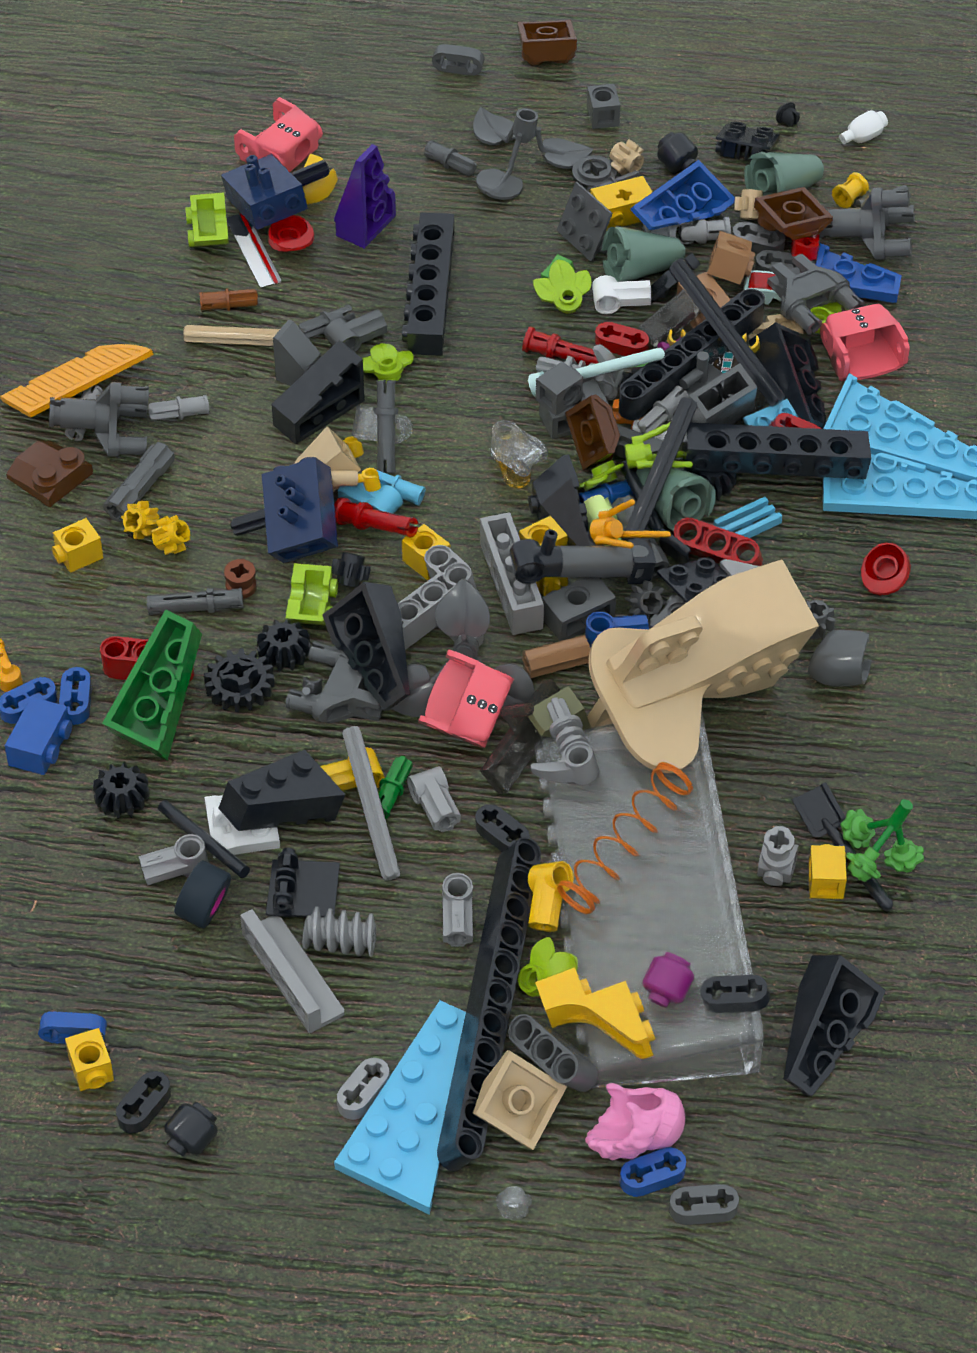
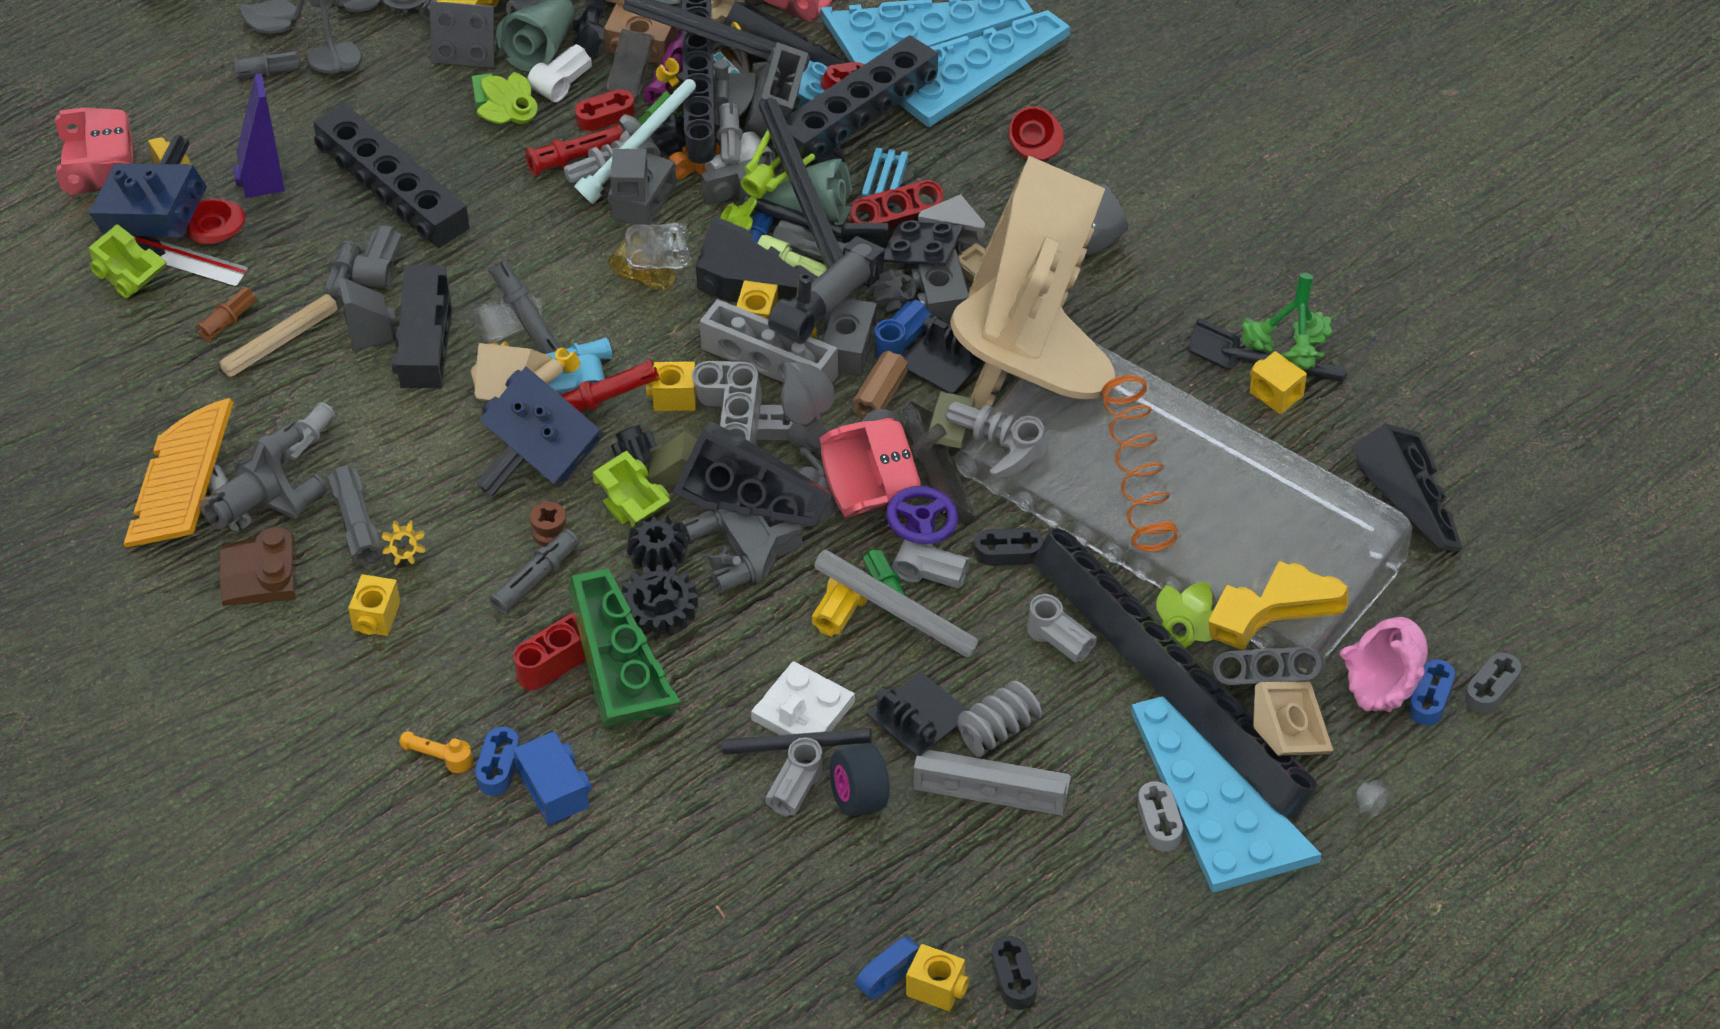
camera: 45 degrees left, 0 degrees up
blue beam [59,667,92,725] -> none
black gear [93,761,150,819] -> none
yellow gear [152,515,190,555] -> none
black head [164,1101,218,1157] -> none
black wedge [218,749,345,831] -> none
lime plate [362,343,414,383] -> none
yellow piece [528,861,574,932] -> none
reddish brown slope [565,394,620,470] -> none
light orange plant [590,499,671,549] -> none
magenta head [642,952,694,1008] -> none
black beam [700,975,770,1013] -> none
light grey connector [757,826,799,886] -> none
none -> dark purple piece [886,486,958,544]

